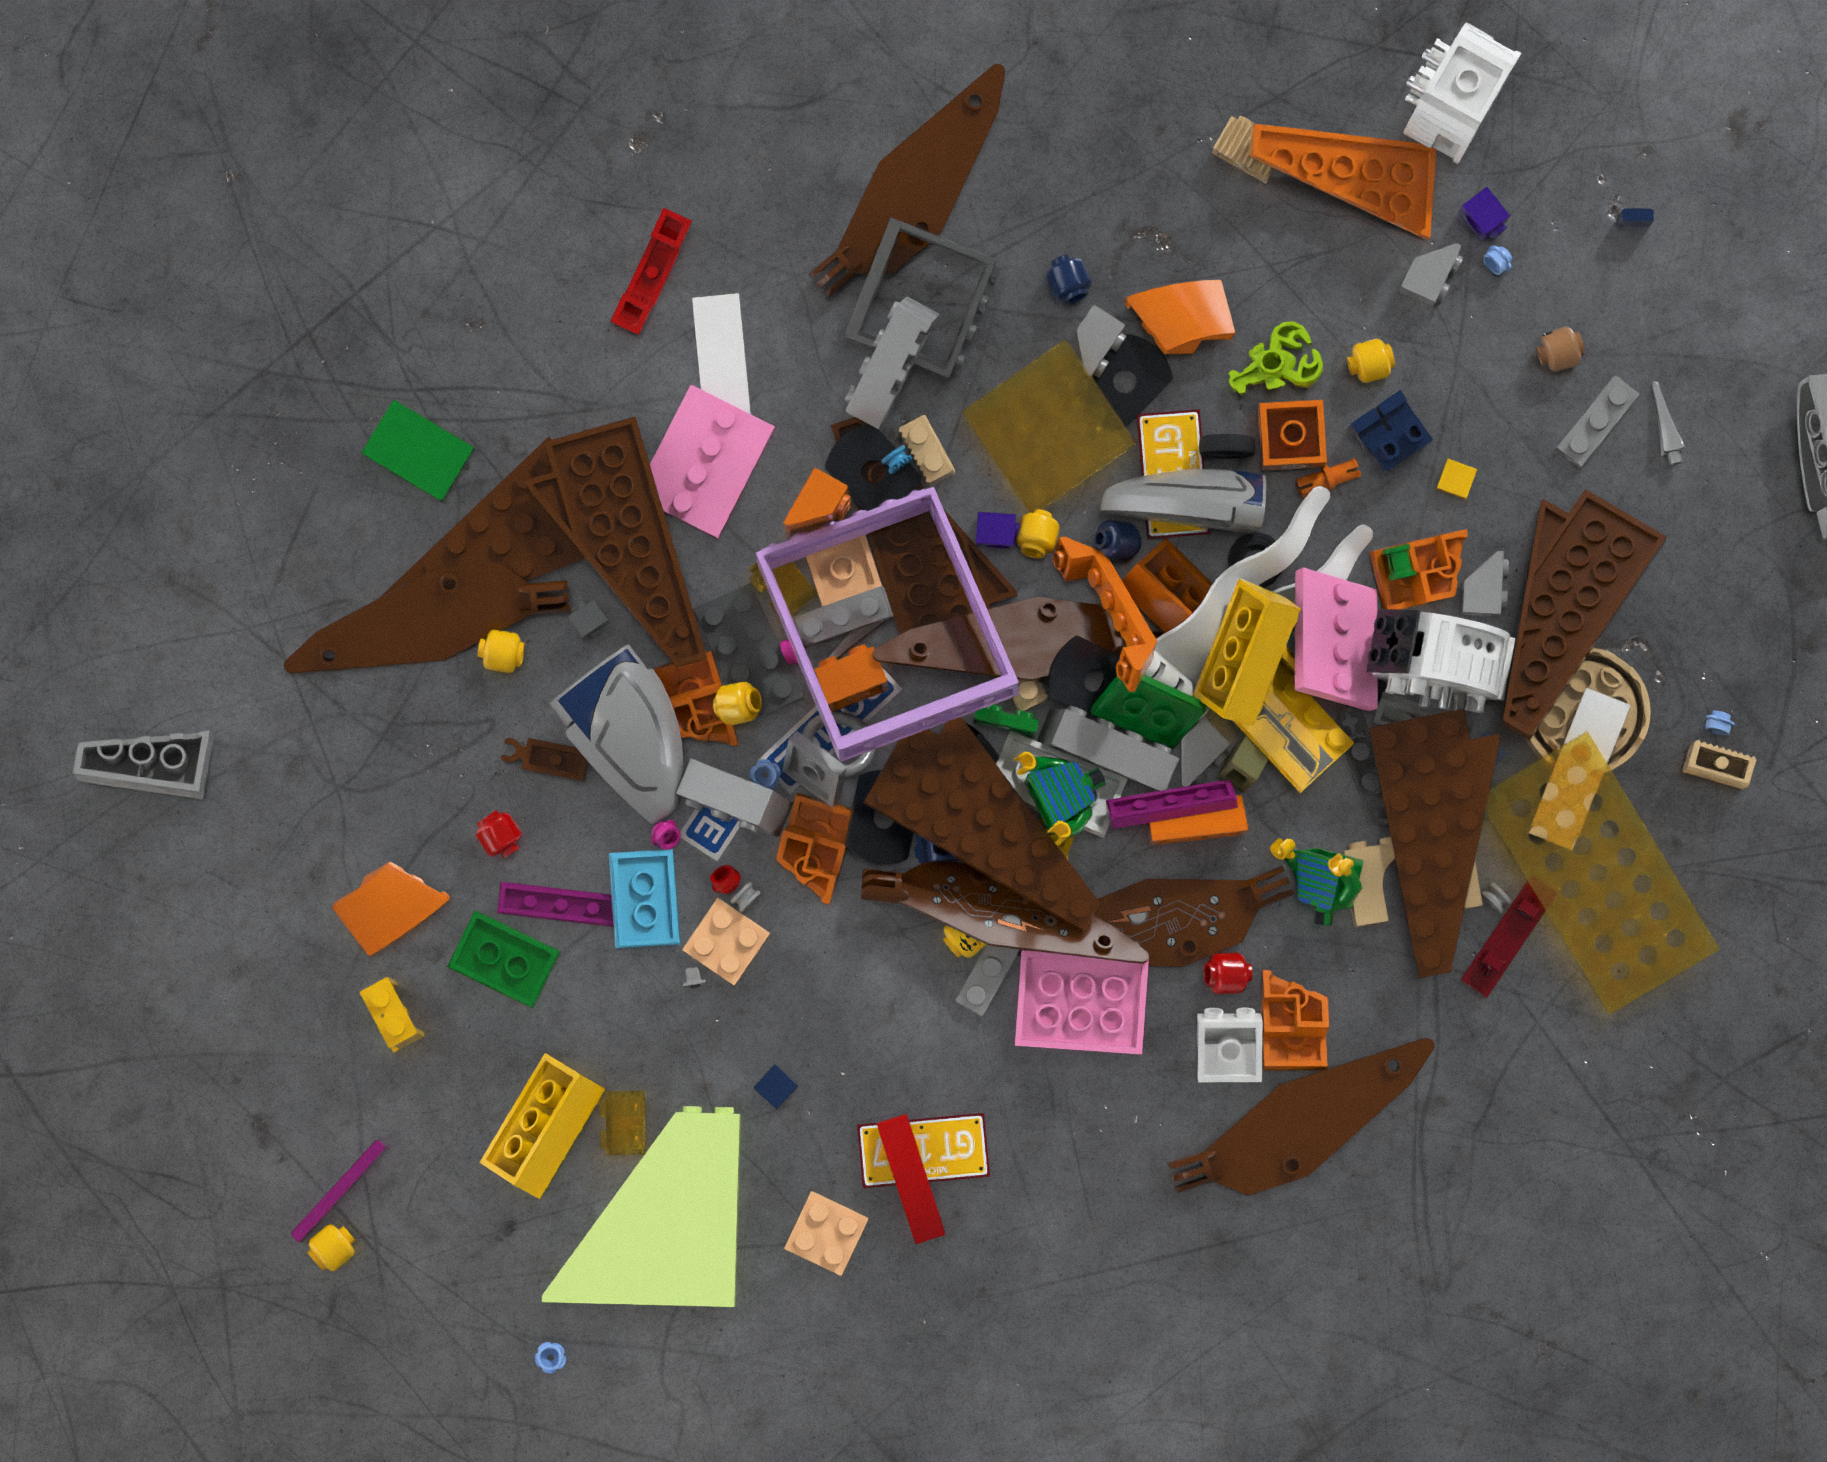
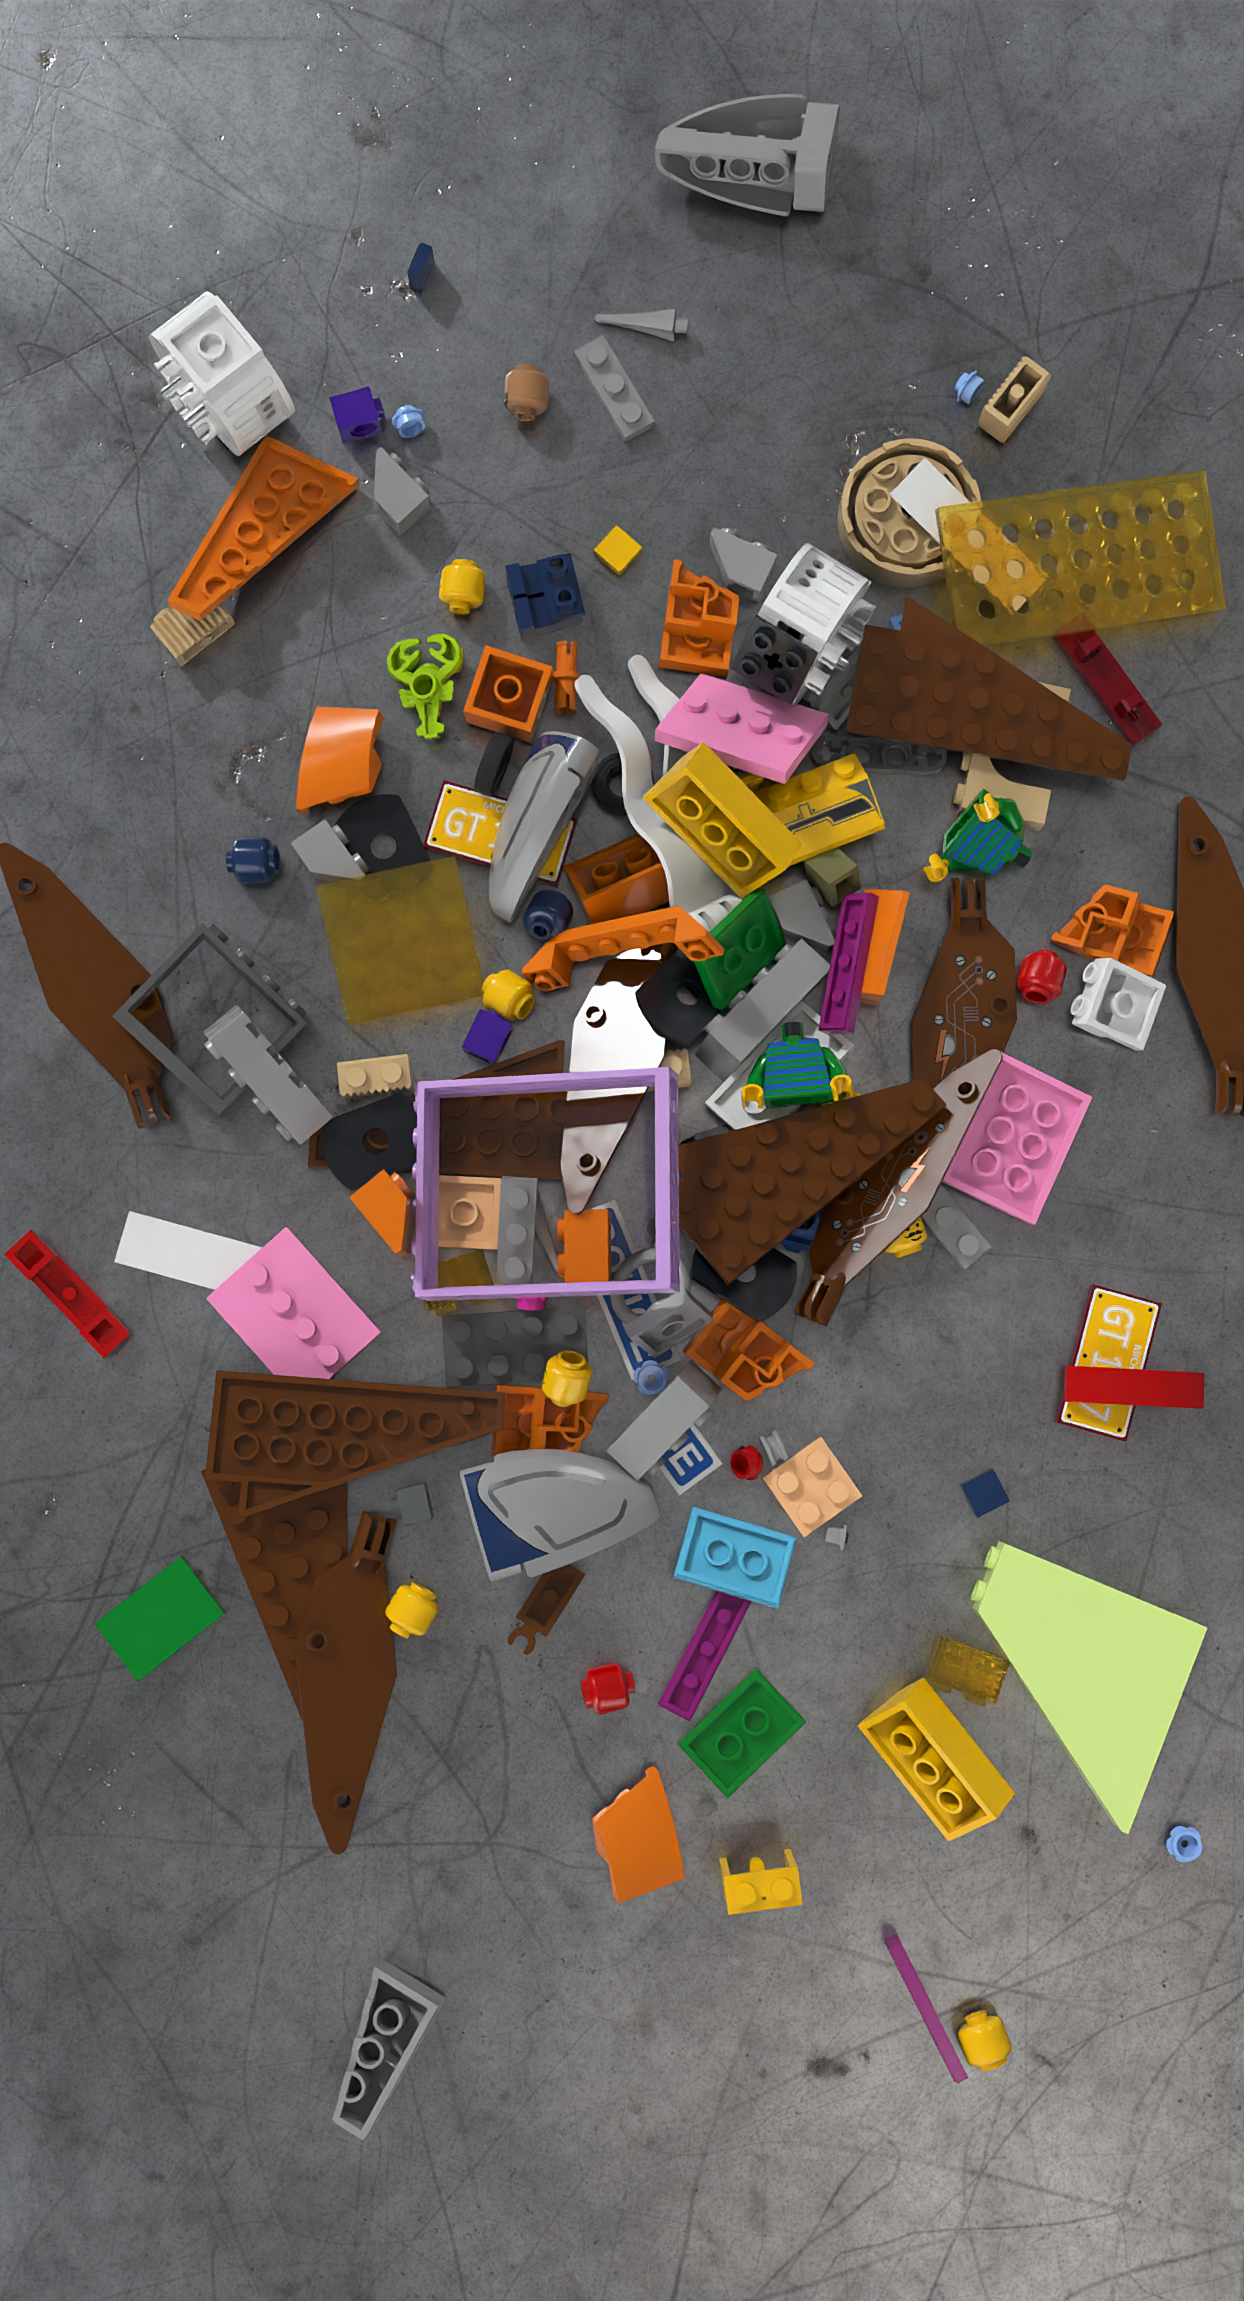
camera: 75 degrees left, 0 degrees up
dark pink plate [650,820,681,850] -> none
light nougat plate [784,1191,869,1276] -> none
dark azure bush [881,445,913,475] -> none
green plate [974,704,1039,738] -> none
green bush [1382,544,1416,581] -> none
light grey bush [1481,882,1512,914] -> none
reddish brown wing [1503,489,1667,740] -> none

